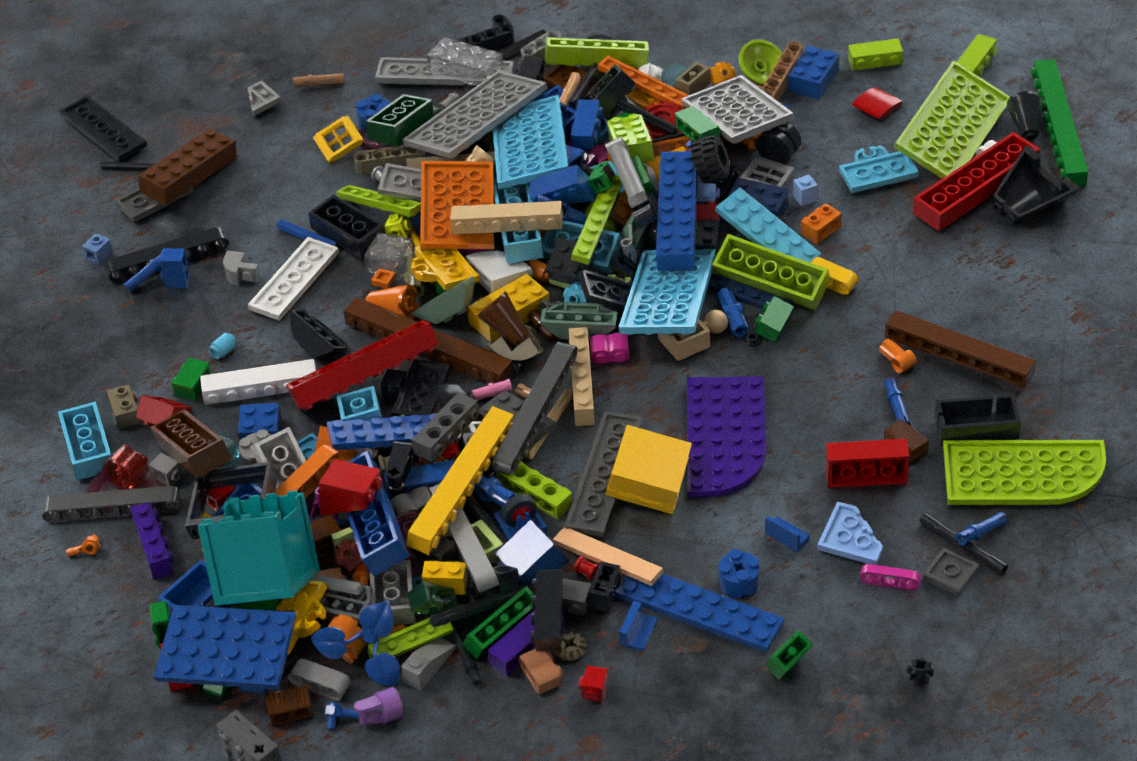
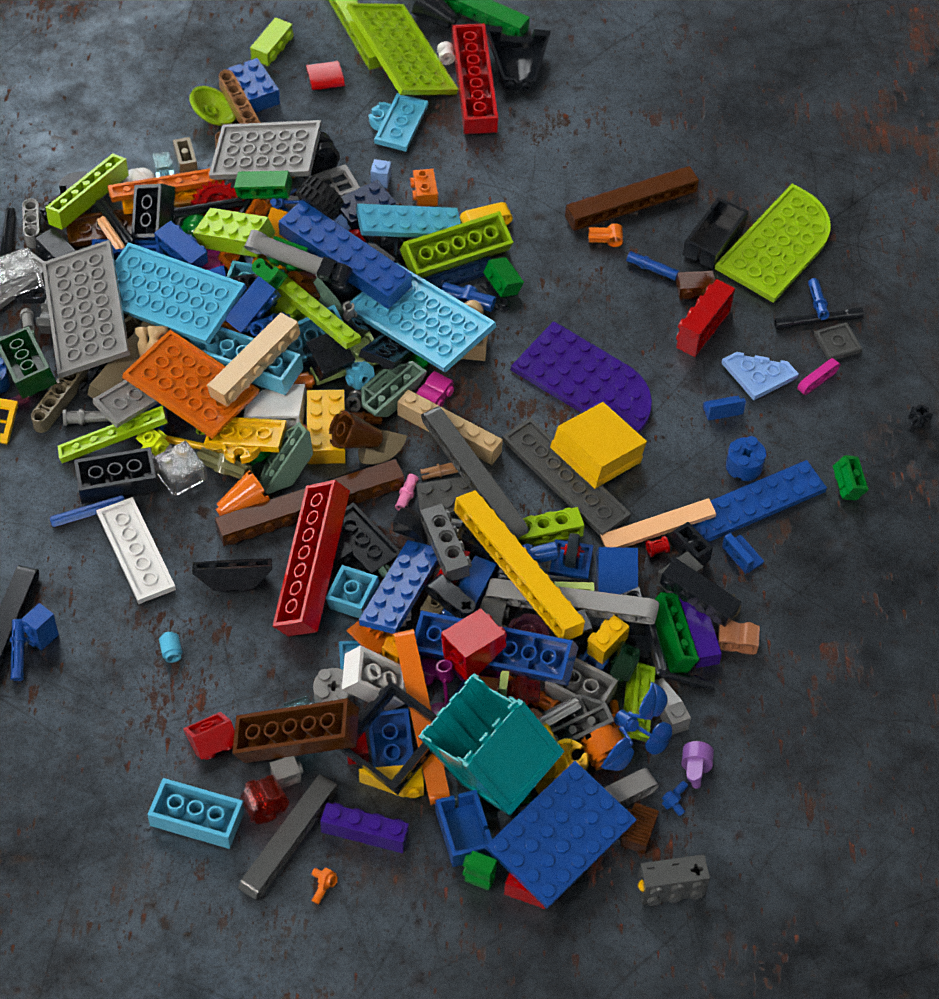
camera: 60 degrees left, 10 degrees up
clear pink axle [84,470,109,493] -> none
dark tan brick [107,384,141,429] -> none
green brick [171,357,212,401] -> none
white brick [200,359,316,405] -> none
light grey brick [223,251,260,285] -> none
blue brick [238,403,282,441] -> none
orange plate [371,268,396,289] -> none
red brick [578,665,609,702] -> none
light orange brick [710,61,736,86] -> none

